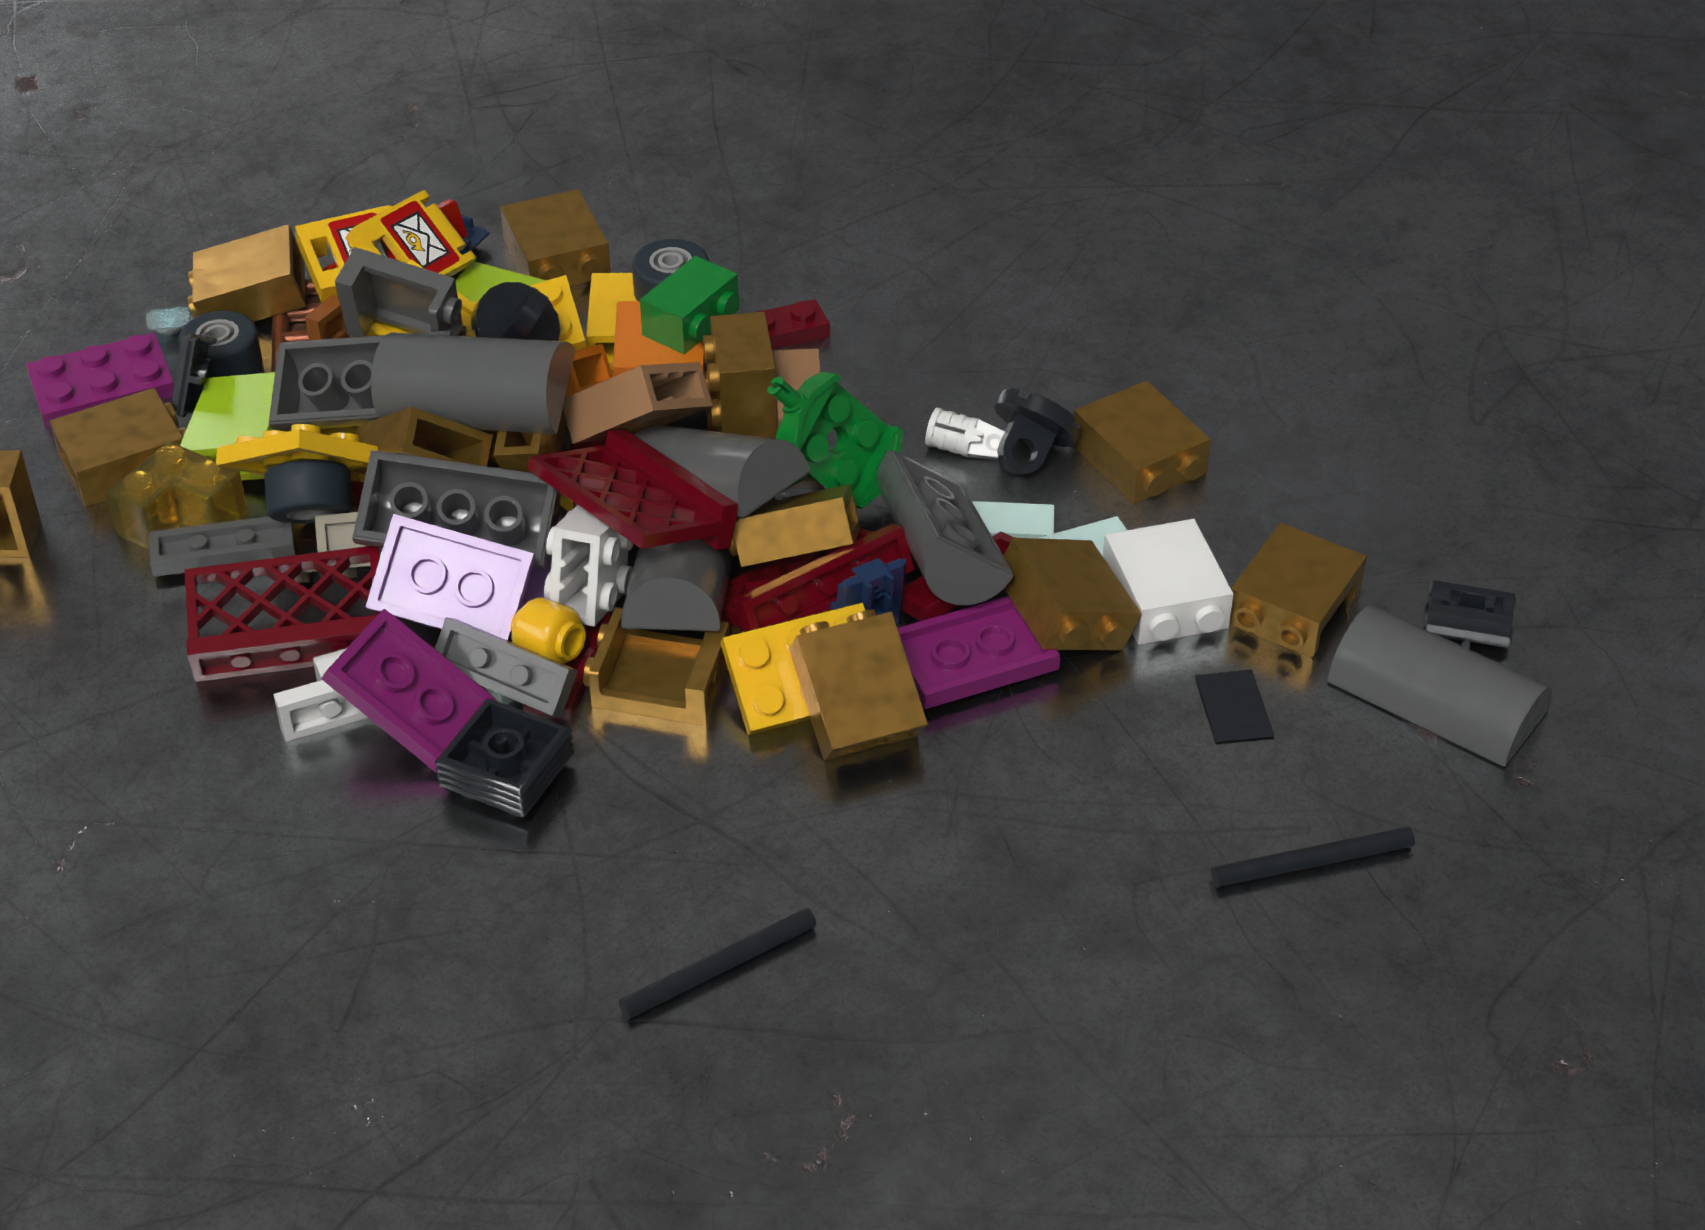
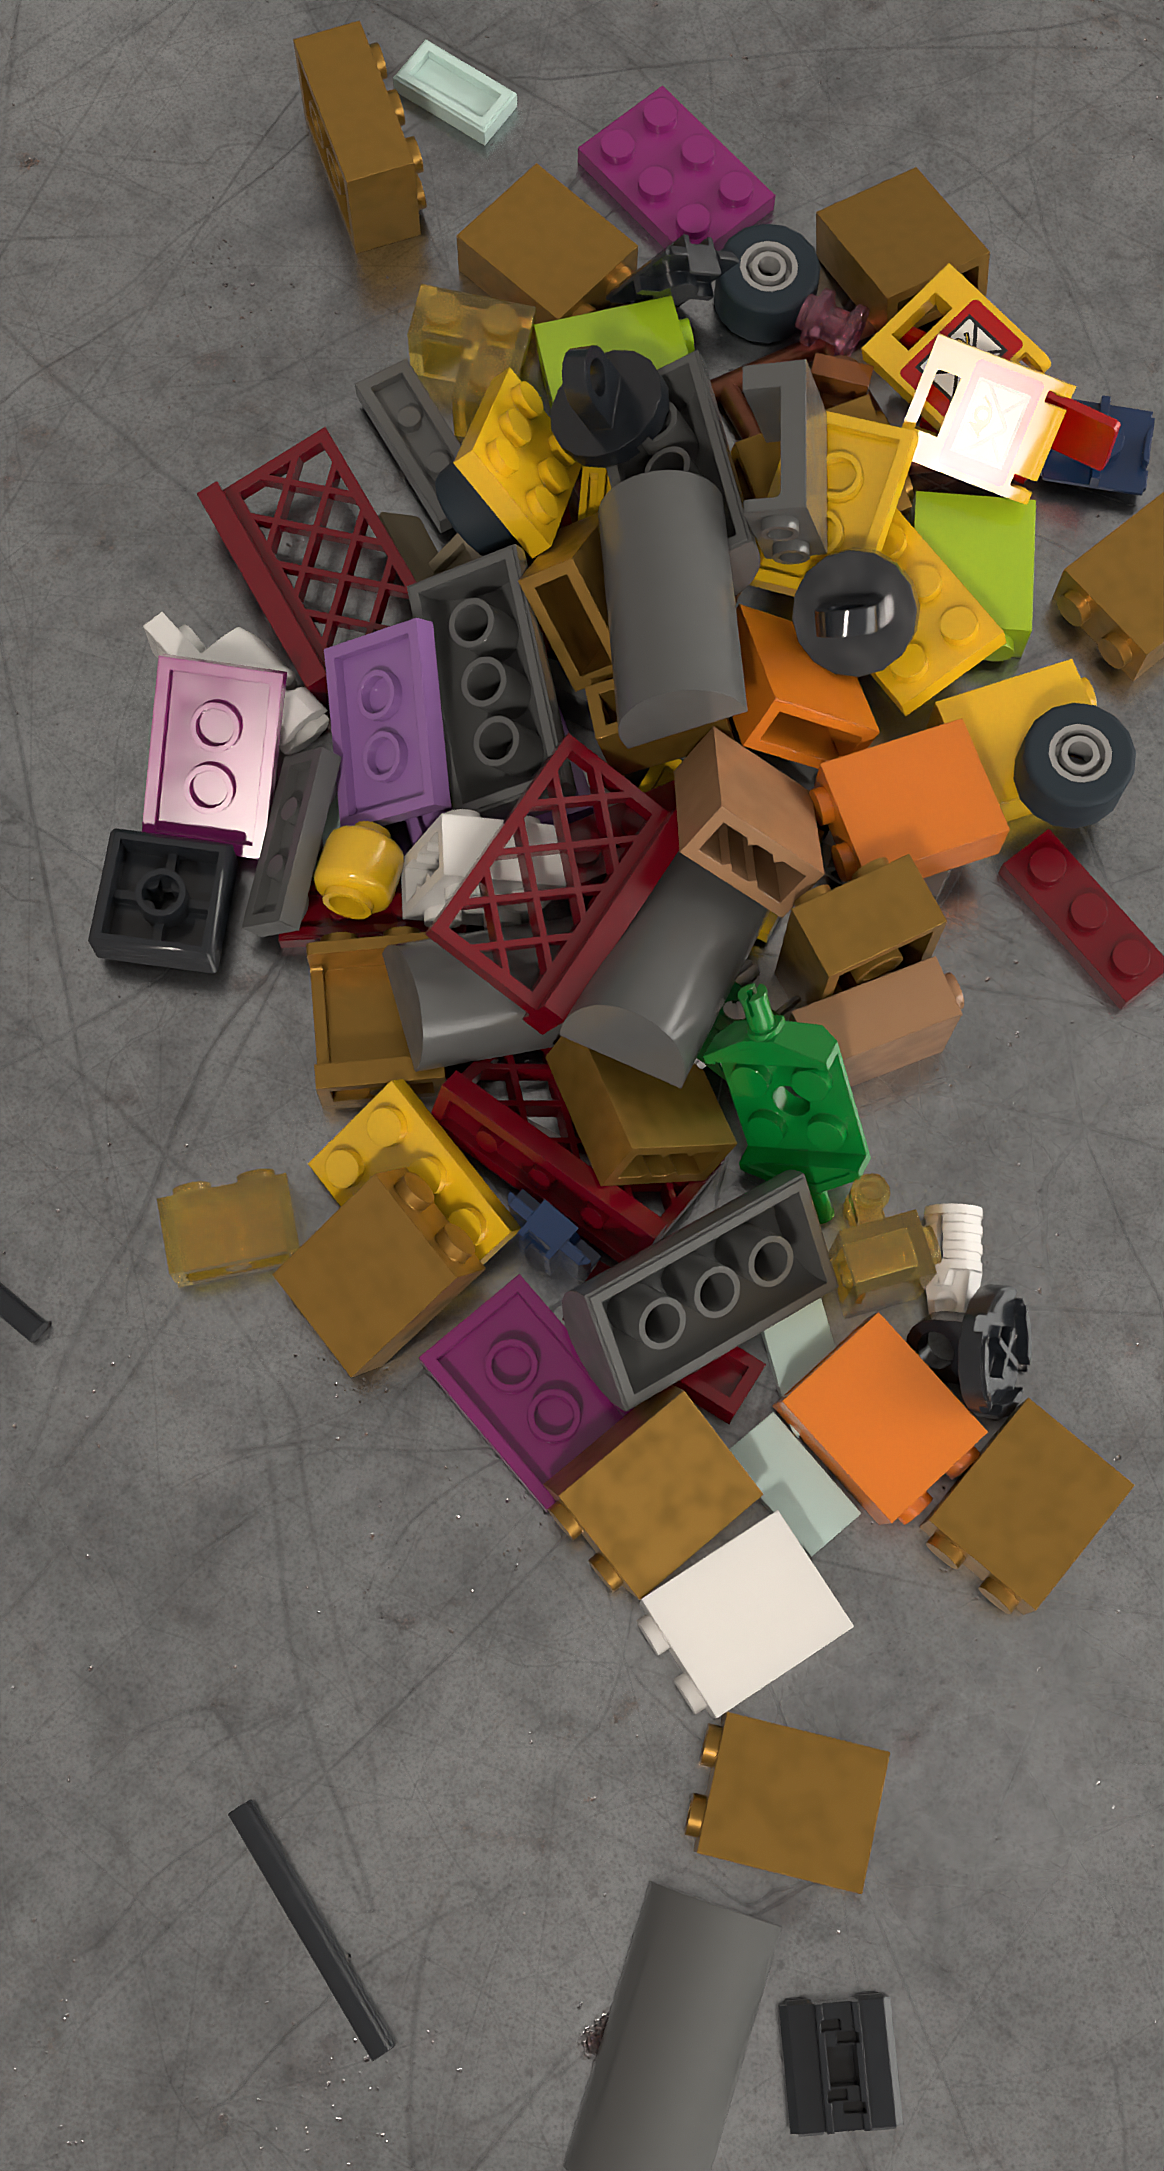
camera: 70 degrees right, 30 degrees up
clear light blue tile [145,306,193,335] -> none
green brick [640,256,740,355] -> none
black sticker [1195,669,1275,742] -> none
none -> clear yellow brick [157,1169,303,1287]
none -> black tile [550,345,669,468]
none -> orange brick [772,1312,988,1525]
none -> clear pink wheel [795,287,870,357]
none -> clear yellow brick [828,1173,941,1319]

